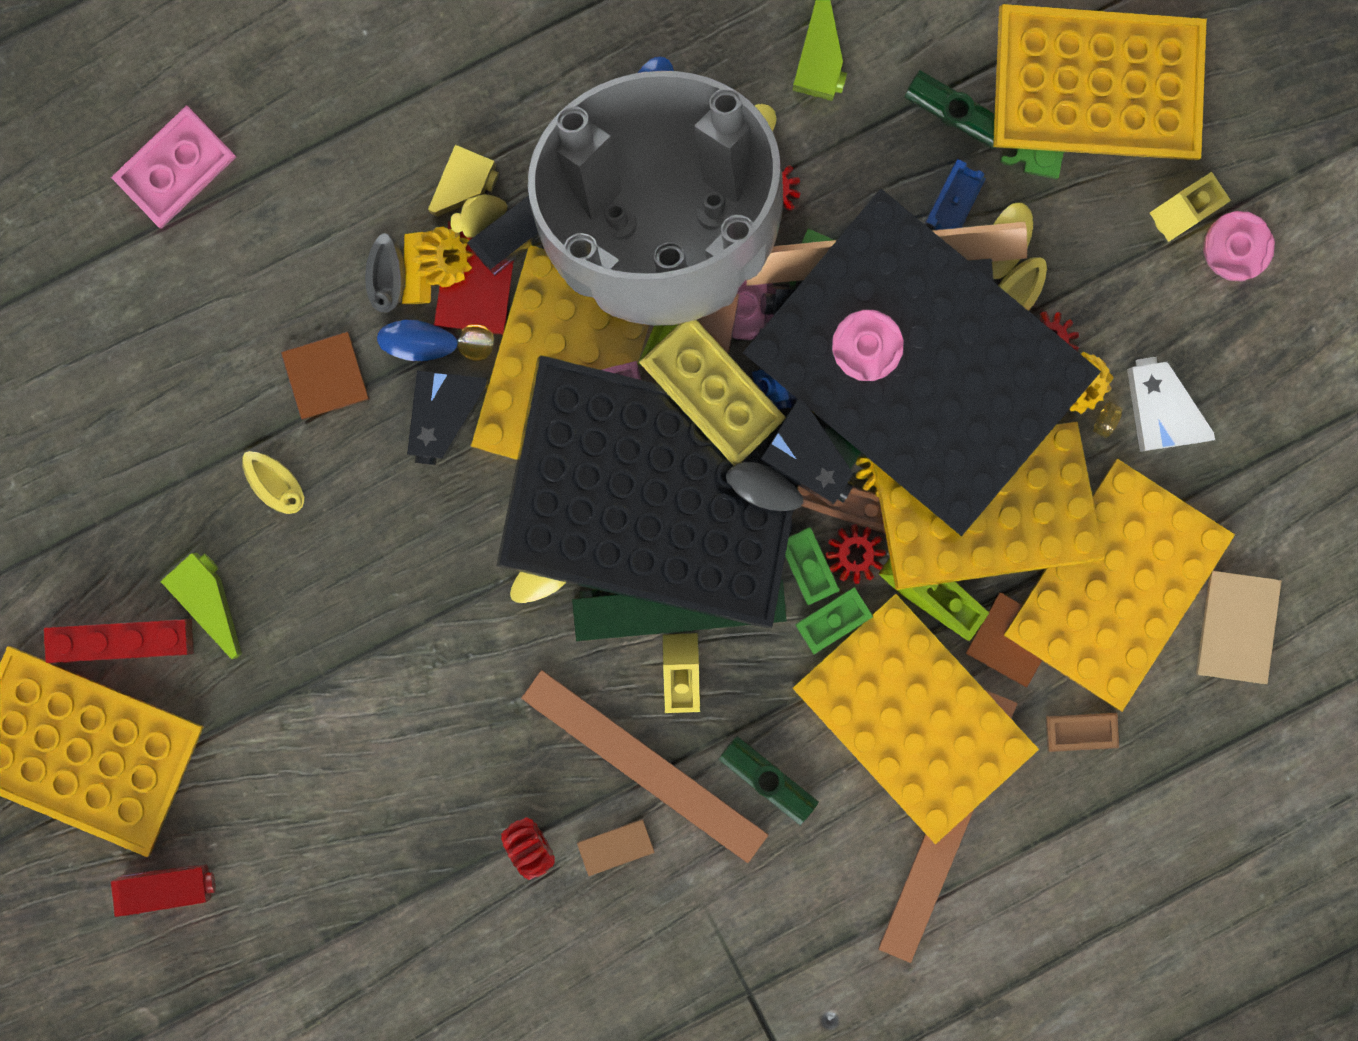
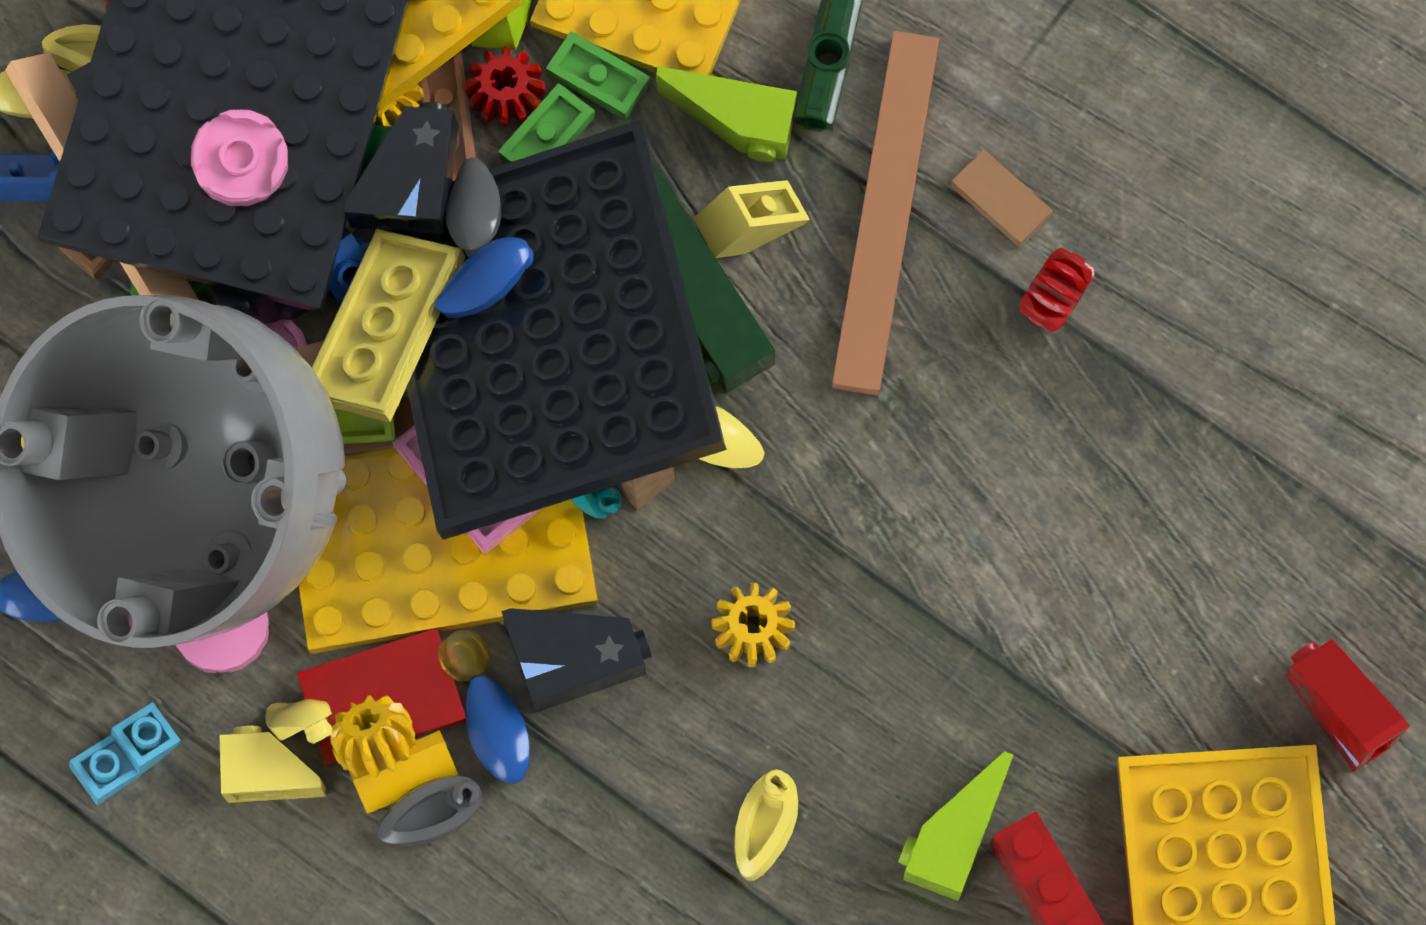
camera: 115 degrees left, 15 degrees down
dark orange tile [281,332,369,420] -> none
black slope [467,196,540,276] -> none
none -> medium azure slope [69,702,181,805]
none -> blue arm [434,237,534,318]
none -> lime slope [656,66,797,162]
none -> yellow gear [711,582,795,667]

